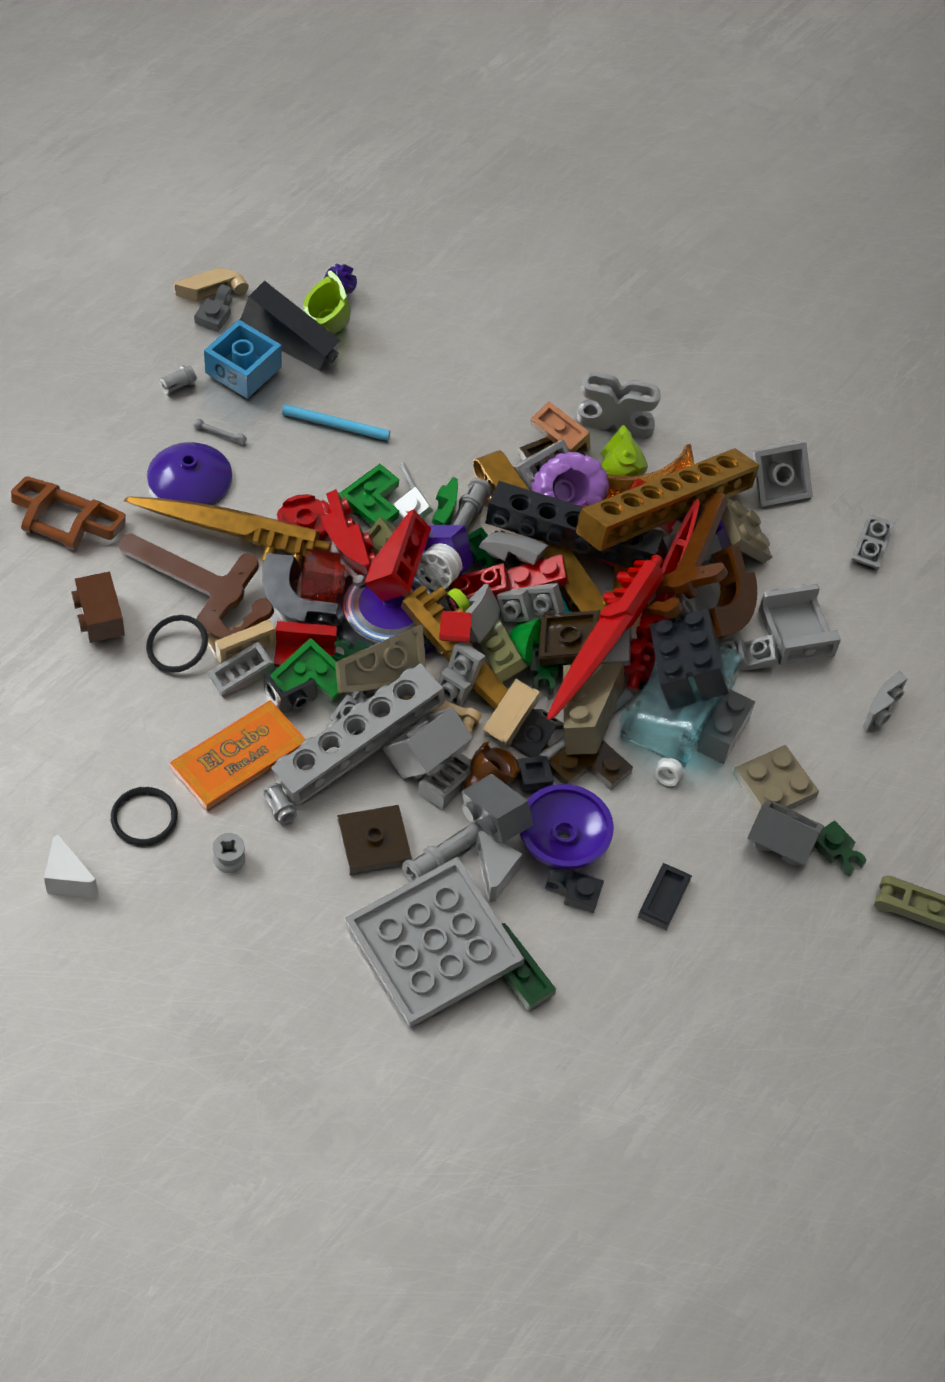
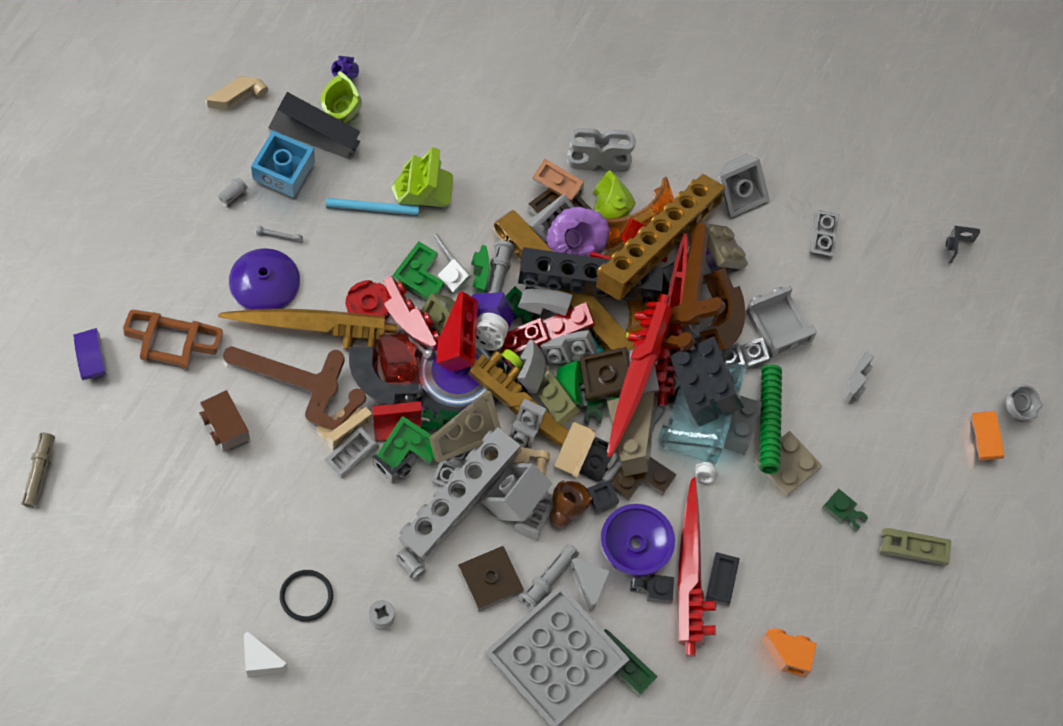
camera: 15 degrees left, 10 degrees up
black tyre [146,615,208,673] -> none
orange tile [170,700,306,811] -> none
dark grey plate [194,284,233,332] -> none
red slope [439,611,472,643] -> none
dark grey brick [461,774,533,843] -> none
dark grey brick [747,799,824,866] -> none
none -> lime piece [391,147,453,207]
none -> piece [678,477,716,657]
none -> green piece [759,364,782,474]
none -> orange slope [762,628,817,678]

